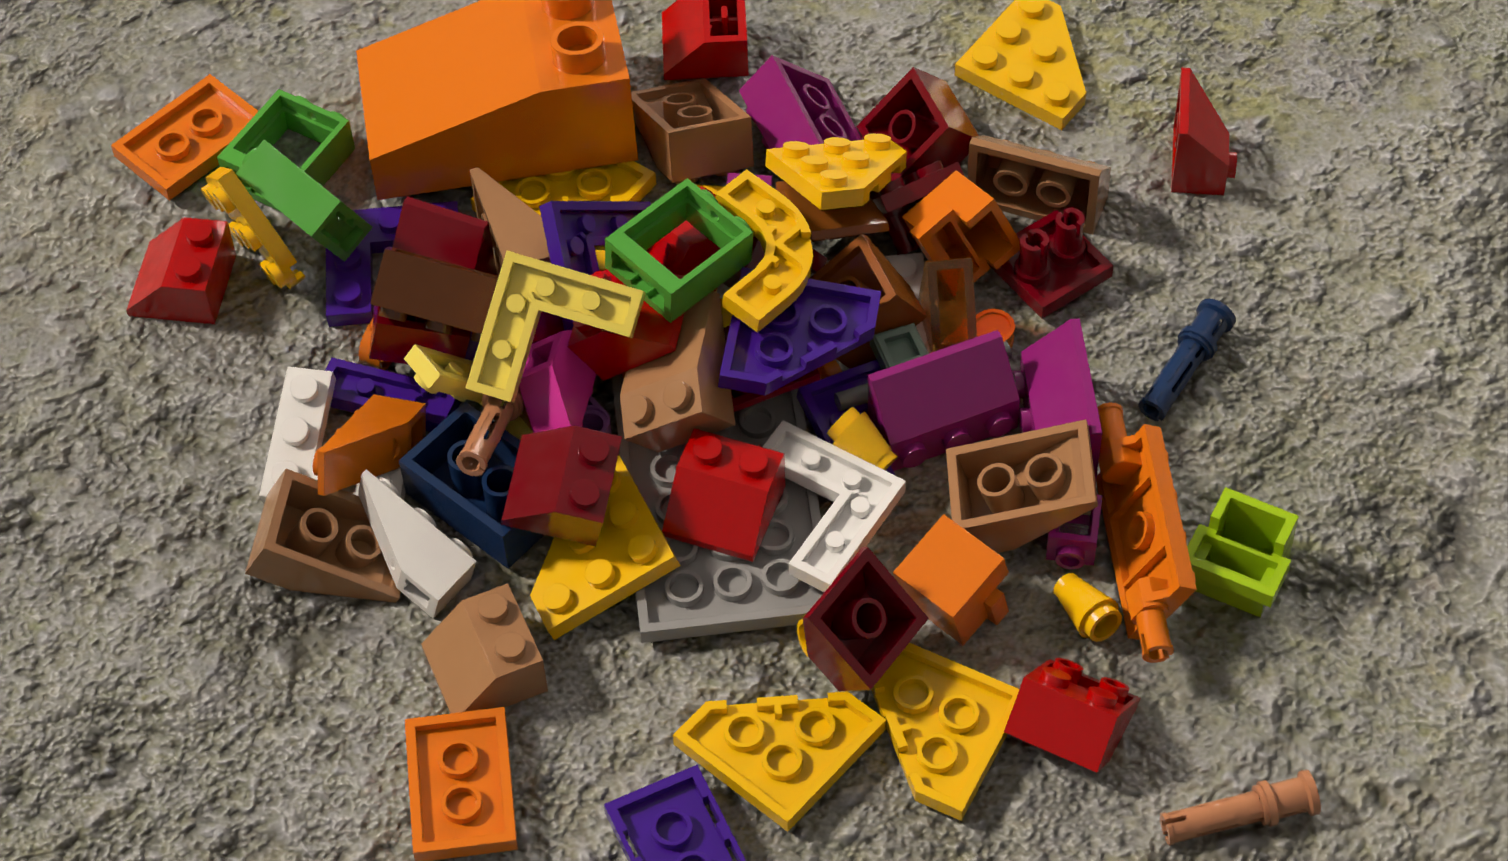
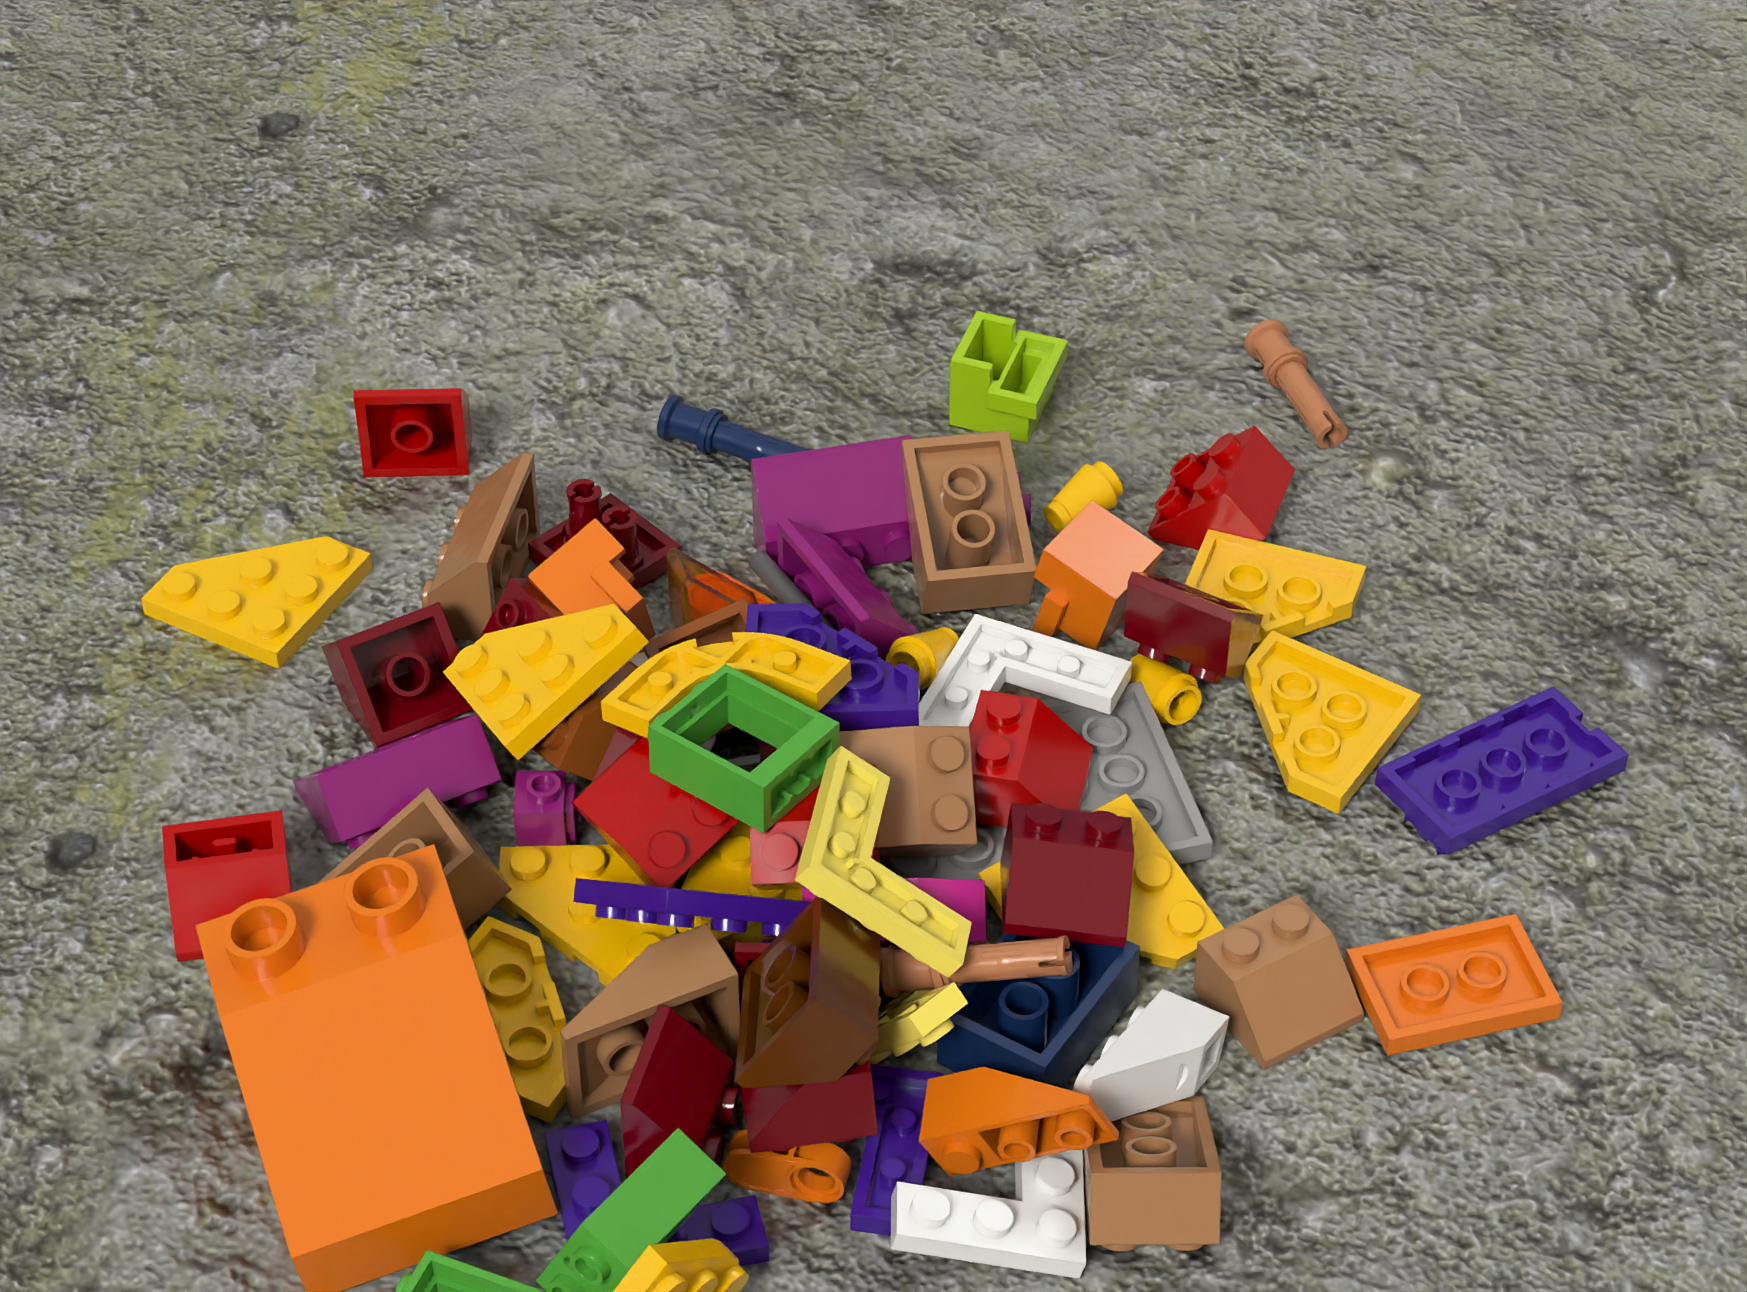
camera: 100 degrees left, 10 degrees down
orange plate [1096,402,1197,663] -> none

